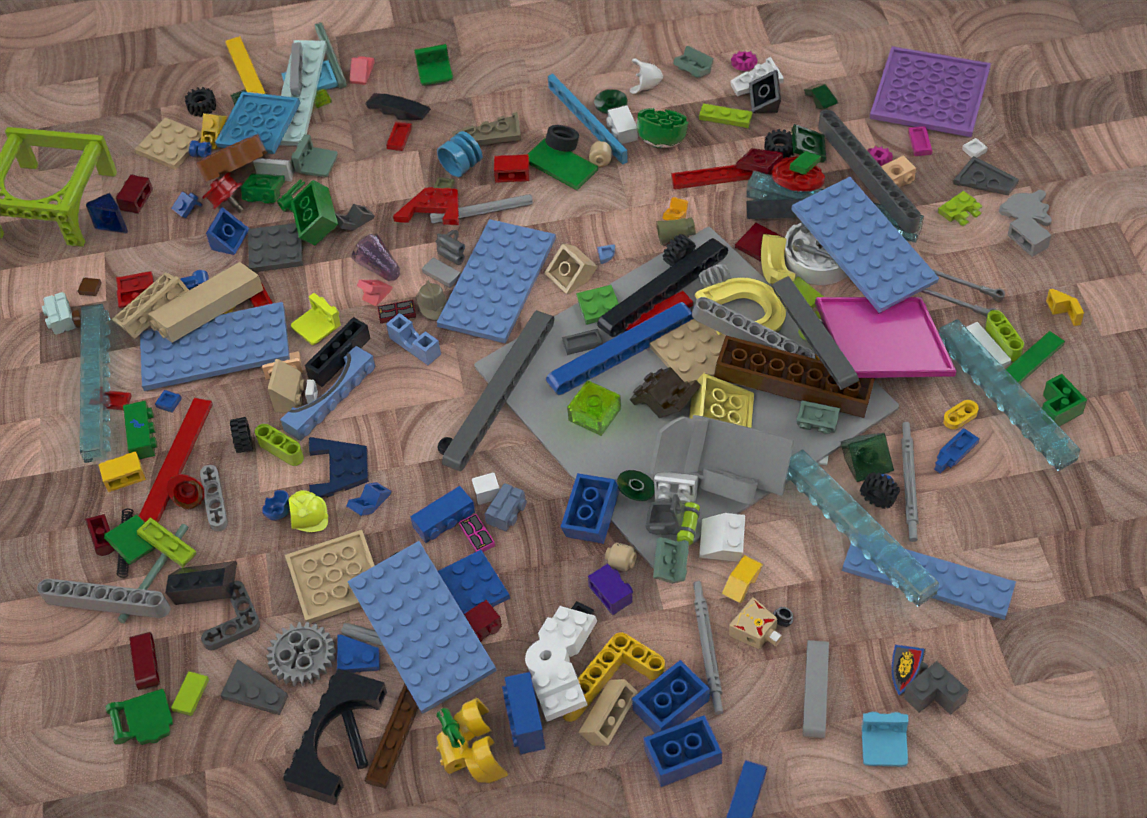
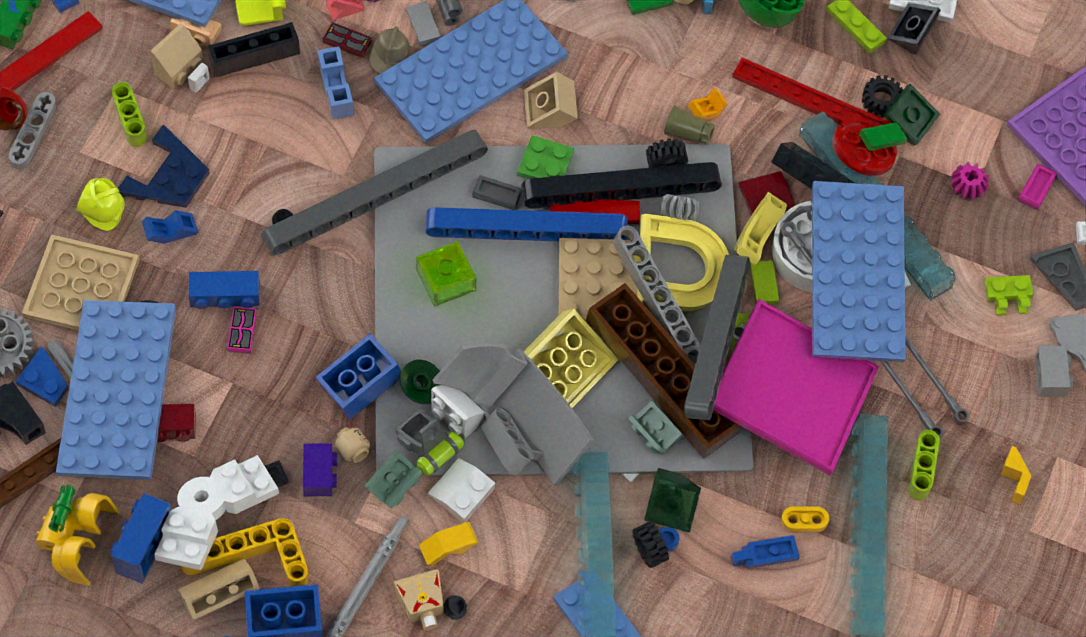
camera: 25 degrees right, 10 degrees up
black tyre [230,417,253,453] -> none
blue hair [262,490,290,521] -> none
medium blue arch [280,346,375,441] -> none
blue plate [438,550,510,614] -> none
white panel [472,472,500,505] -> none
sand blue brick [485,483,527,532] -> none
medium blue tile [597,244,615,264] -> none
dark brown bracket [630,367,701,418] -> none
dark red tile [736,148,783,174] -> none
dark green slope [804,84,838,109] -> none
dark grey beam [818,110,921,233] -> none
light nougat brick [881,156,916,188] -> none
light grey axle [901,422,919,542] -> none
white tile [961,322,1011,371] -> none
green tile [1001,331,1065,388] -> none
green brick [1040,373,1087,430] -> none

